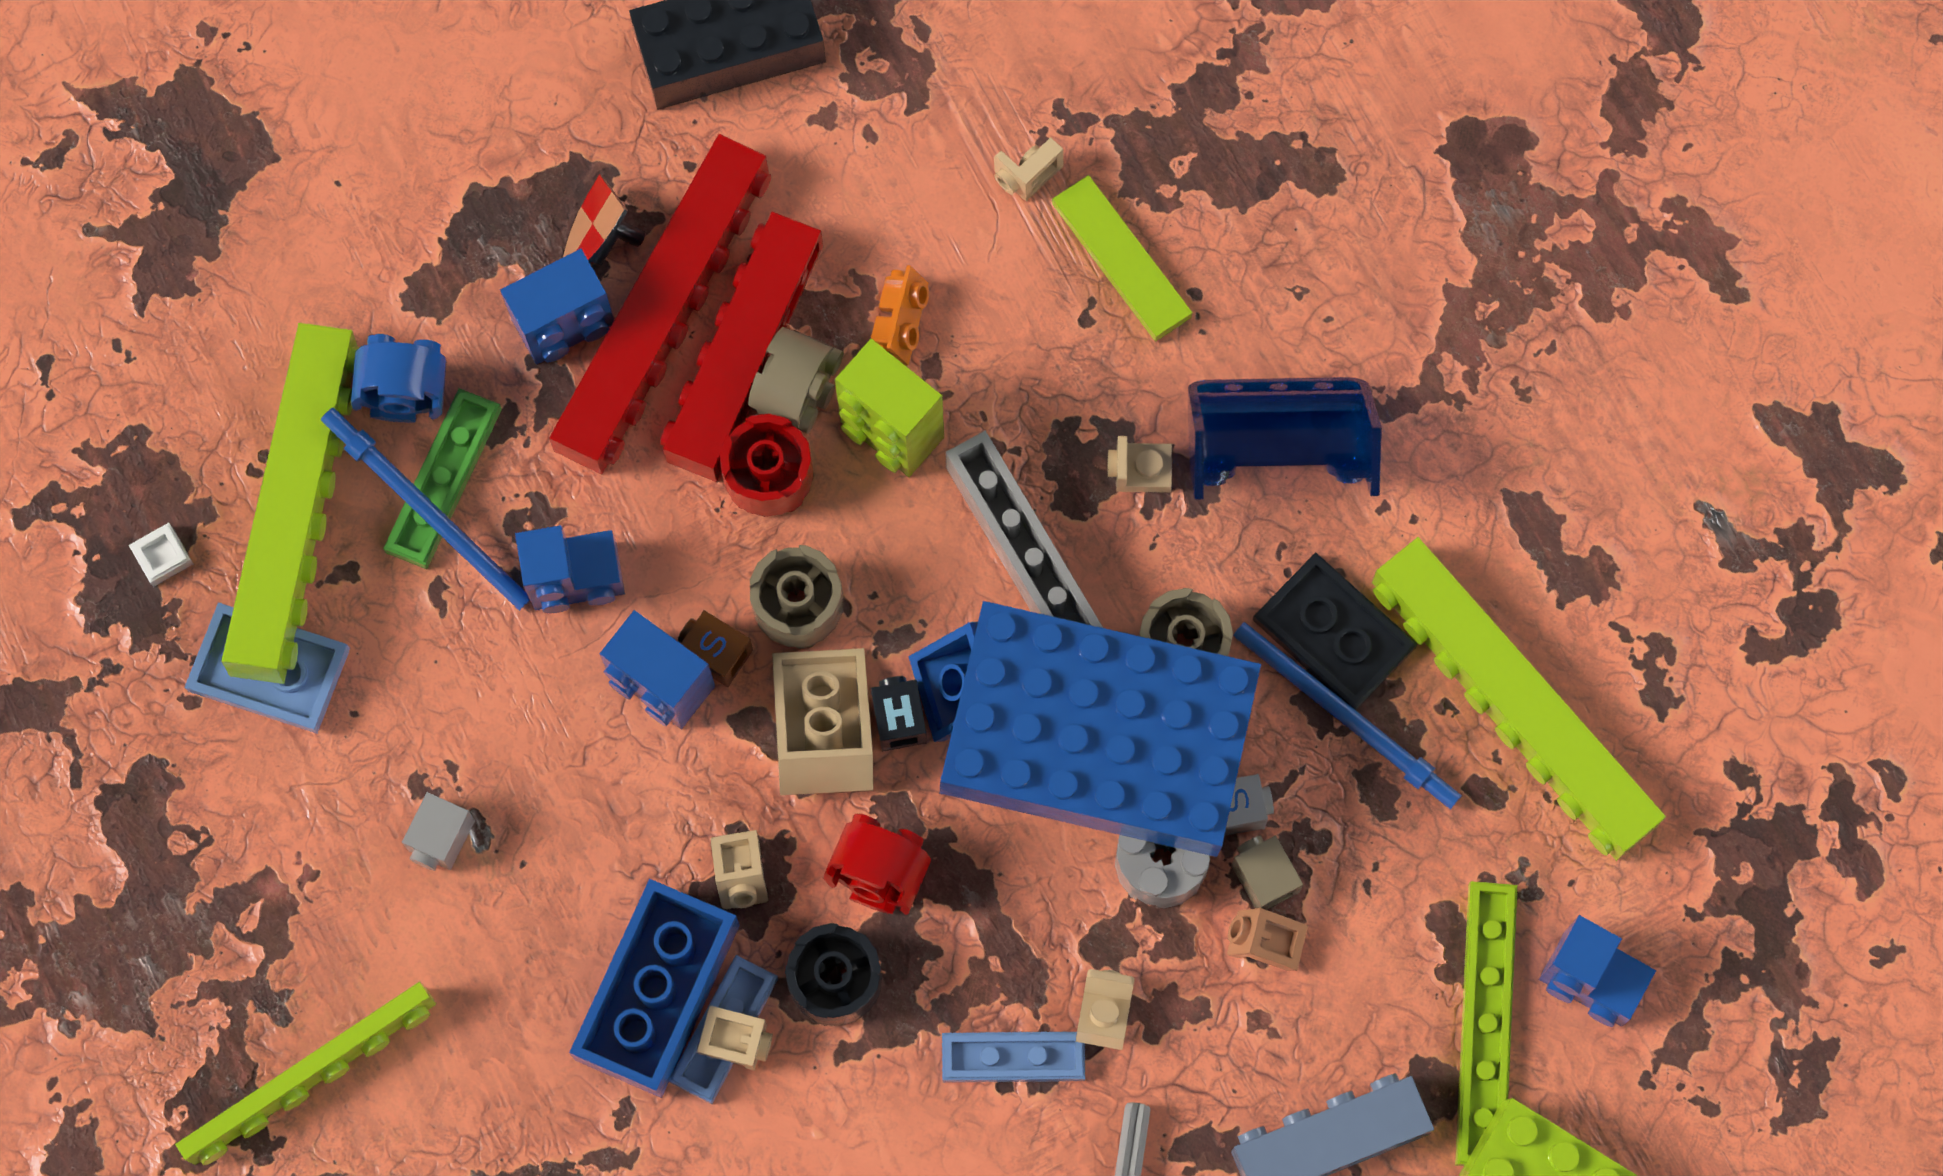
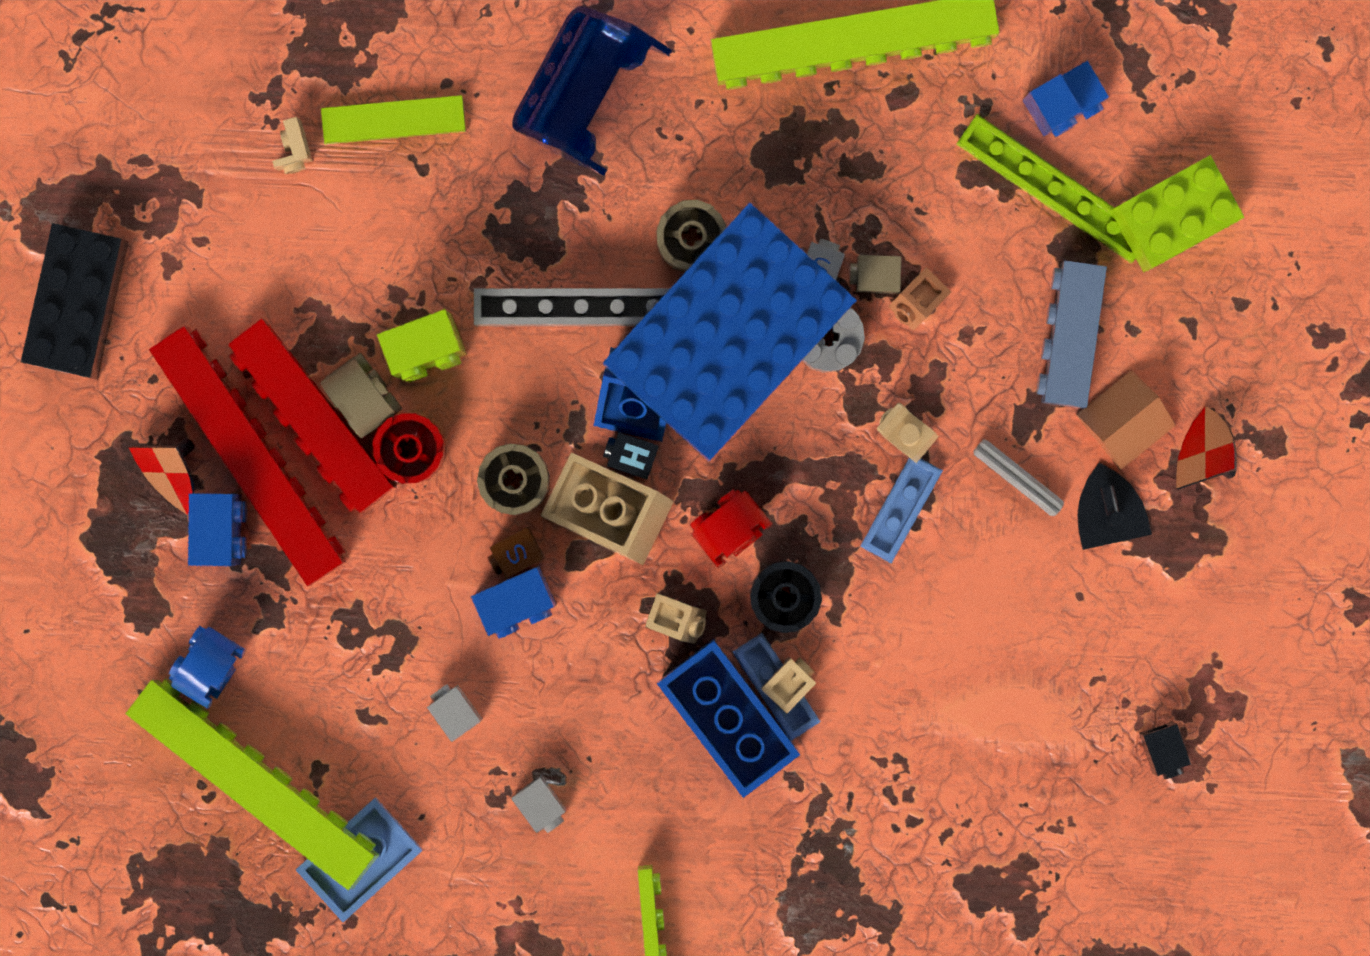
camera: 65 degrees left, 15 degrees up
white tile [129,523,194,587] -> none
blue bar [321,407,530,611] -> none
bright green tile [383,388,502,569] -> none
blue brick [515,525,625,614] -> none
orange hinge [871,265,929,366] -> none
tan bracket [1108,436,1172,493] -> none
blue bar [1233,622,1462,810] -> none
black tile [1253,552,1418,710] -> none
none -> light grey brick [427,684,483,742]

